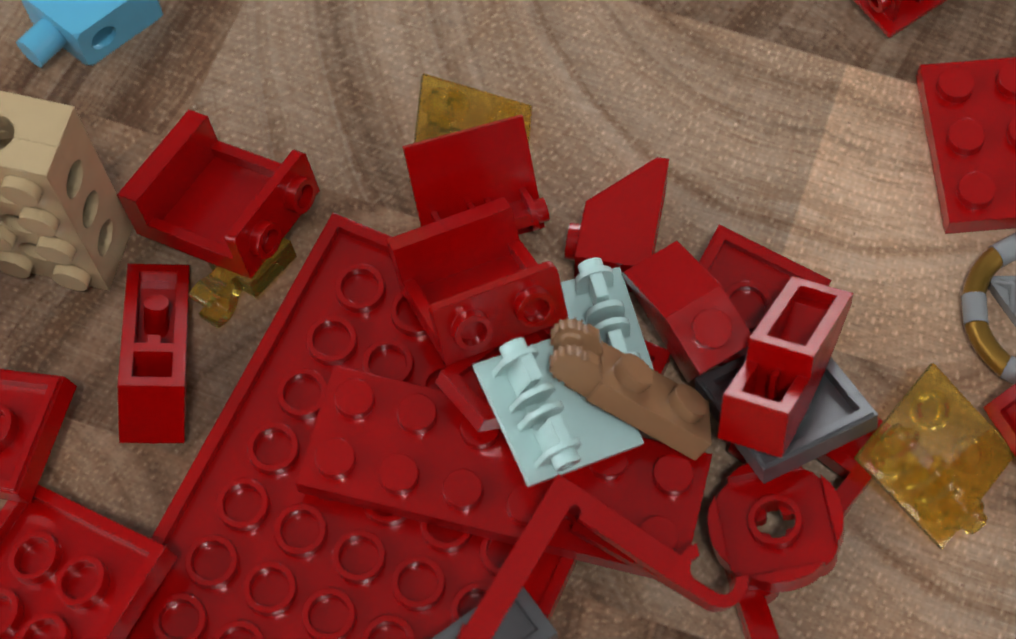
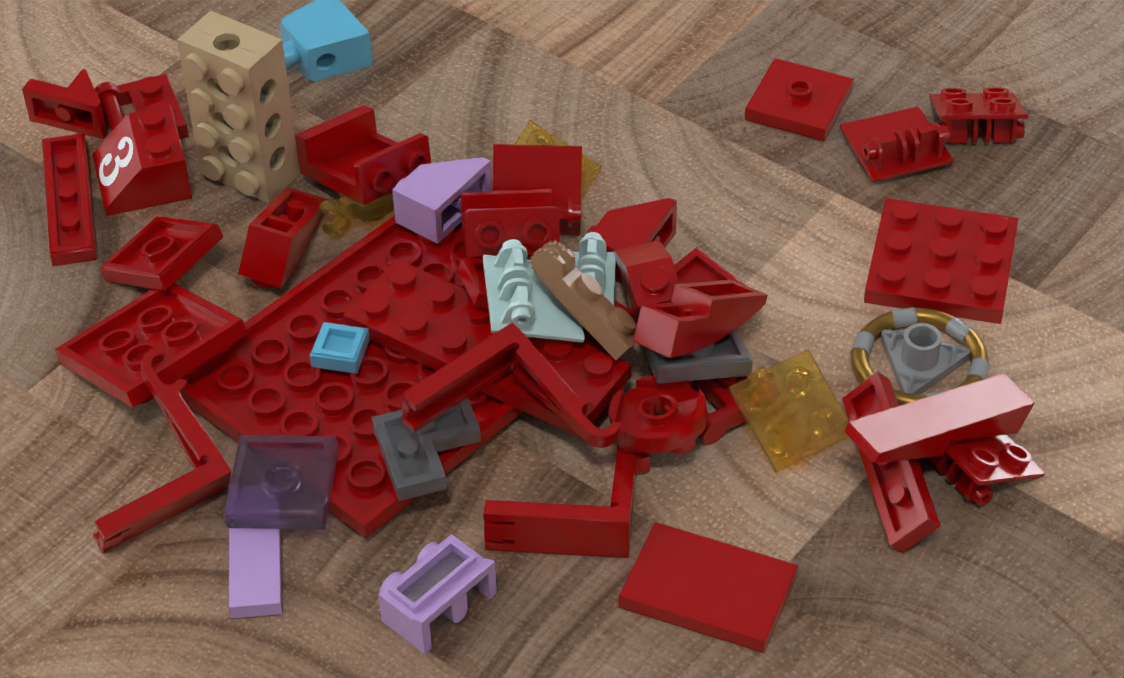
camera: 15 degrees right, 20 degrees down
none -> medium azure tile [310,322,370,374]
none -> lavender slope [392,157,492,244]

